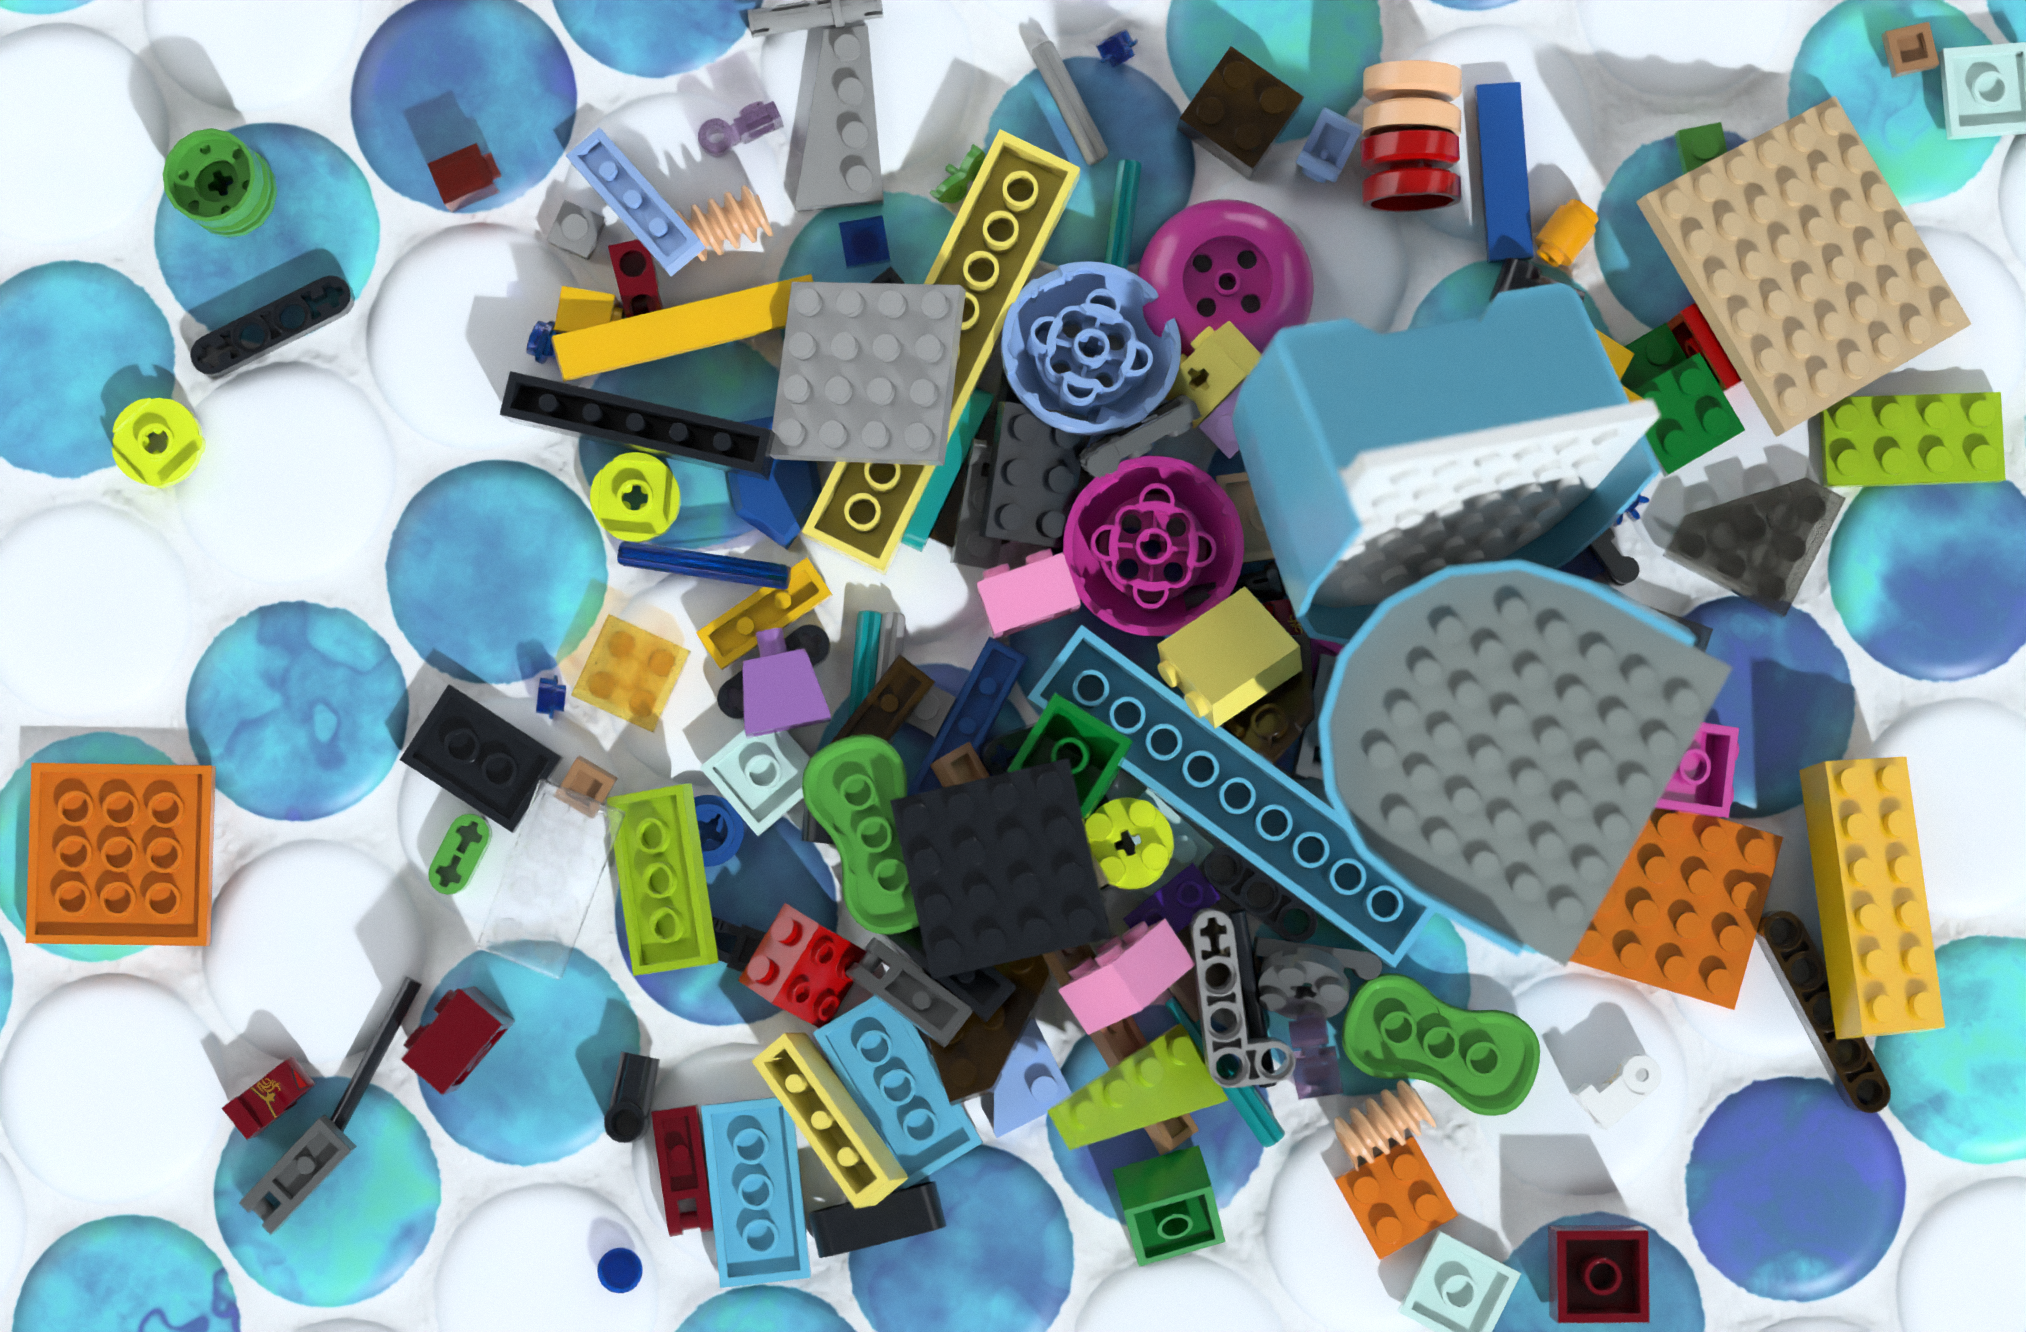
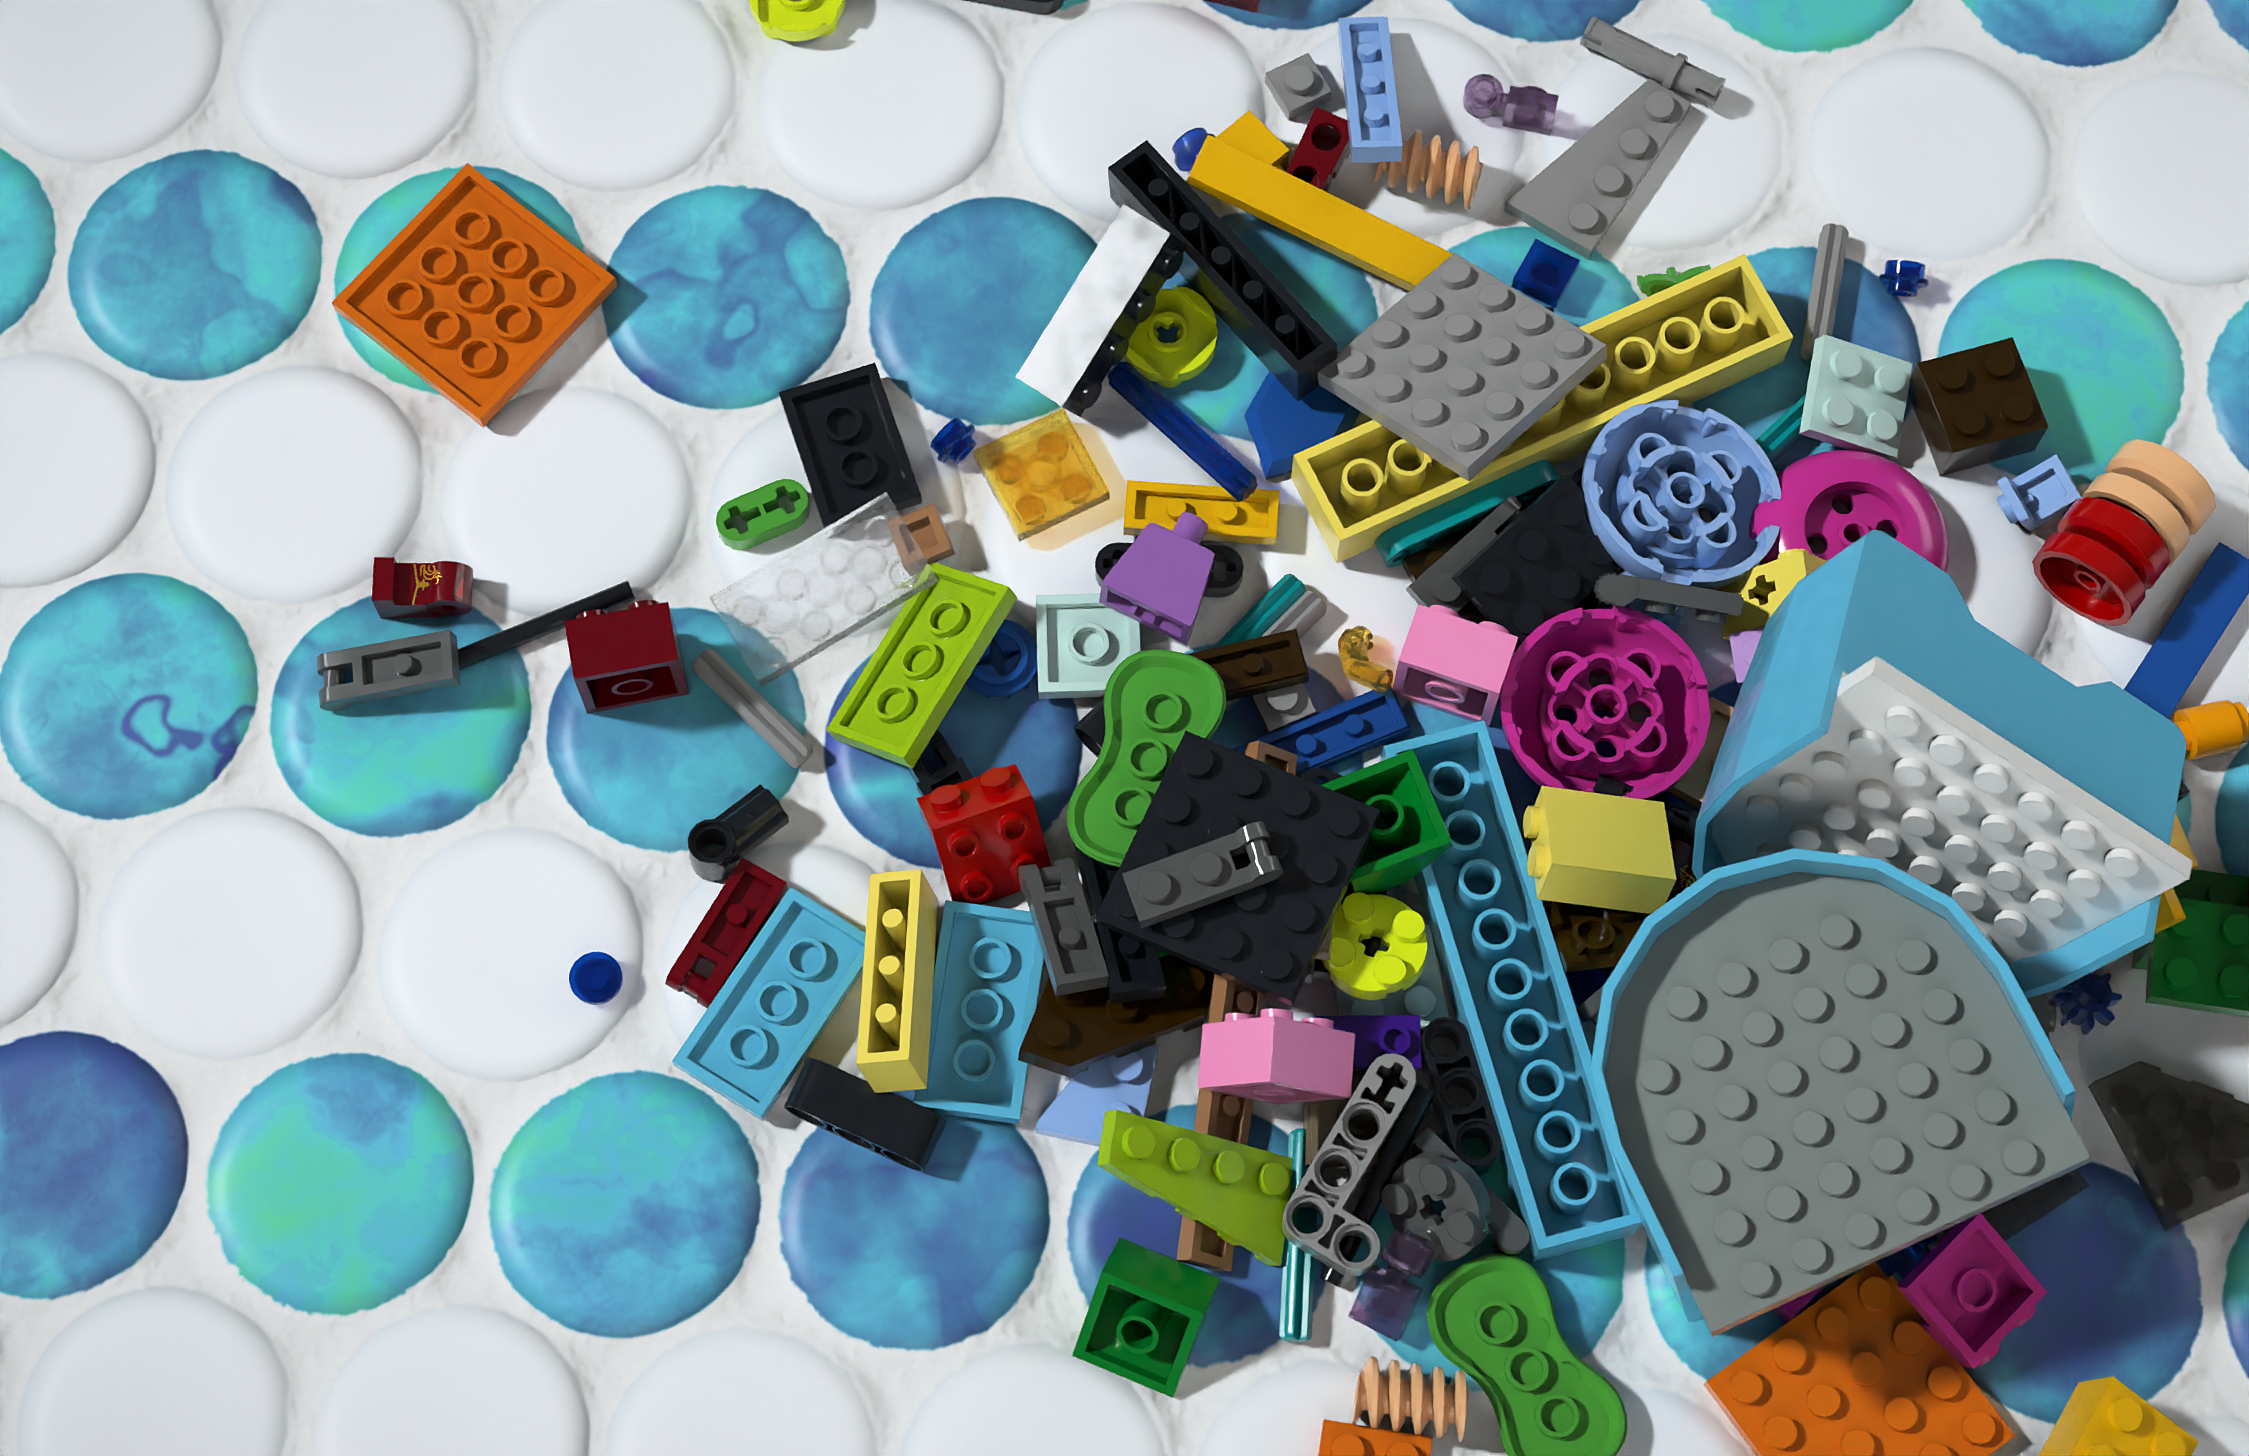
camera: 40 degrees right, 15 degrees down
none -> light grey axle [692,648,813,768]
none -> brick [1016,204,1188,417]
none -> dark grey plate [1122,821,1283,928]
none -> clear yellow arm [1337,625,1393,694]
none -> light aqua plate [1799,334,1913,461]

